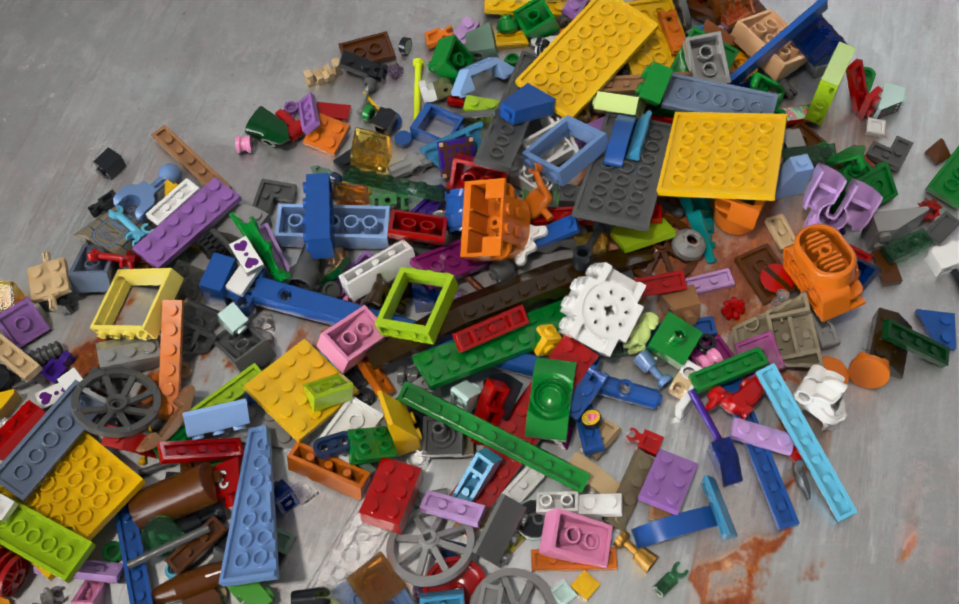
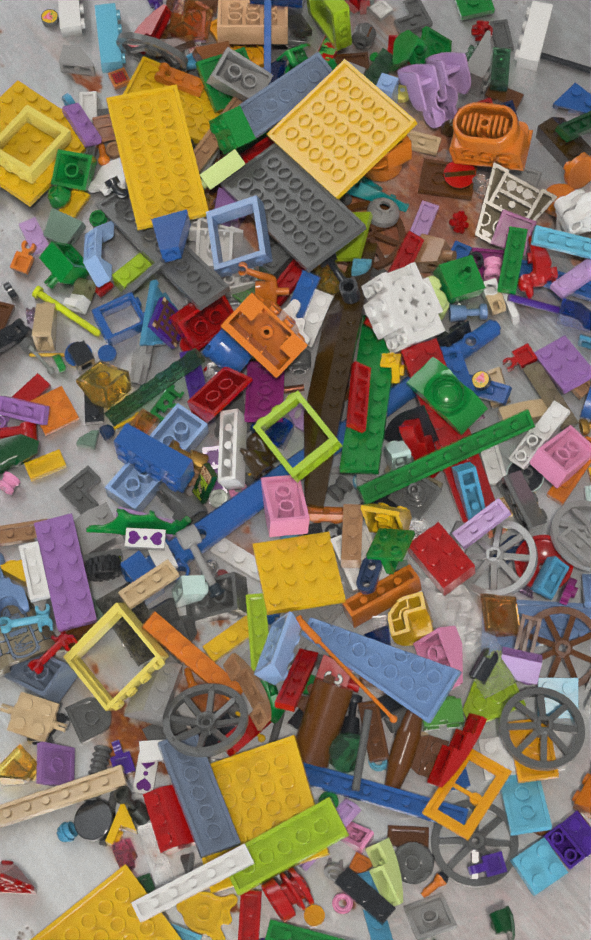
camera: 55 degrees left, 5 degrees up
lime slope [303,372,354,412] -> none
blue slope [604,114,637,168] -> none
dark azure slope [626,110,652,161] -> none
none -> yellow tile [24,449,67,482]
none -> tan slope [32,302,57,352]
none -> dark grey tile [65,697,112,745]
none -> pearl dark grey piece [113,786,150,825]
none -> tan plate [118,559,180,610]
none -> pearl gold piece [169,439,209,472]
none -> light grey piece [175,524,225,598]
none -> yellow plate [202,615,249,663]
none -> white plate [210,538,260,583]
none -> clear smoke plate [288,14,312,38]
none -> orange piece [296,615,398,723]
none -> white plate [304,289,334,348]
none -> medium nougat brick [341,504,363,568]
none -> medium azure tile [351,259,372,276]
none -> dark grey head [352,22,376,49]
none -> yellow brick [388,591,434,646]
none -> bright pink slope [413,626,463,690]
none -> black hinge [435,321,471,347]

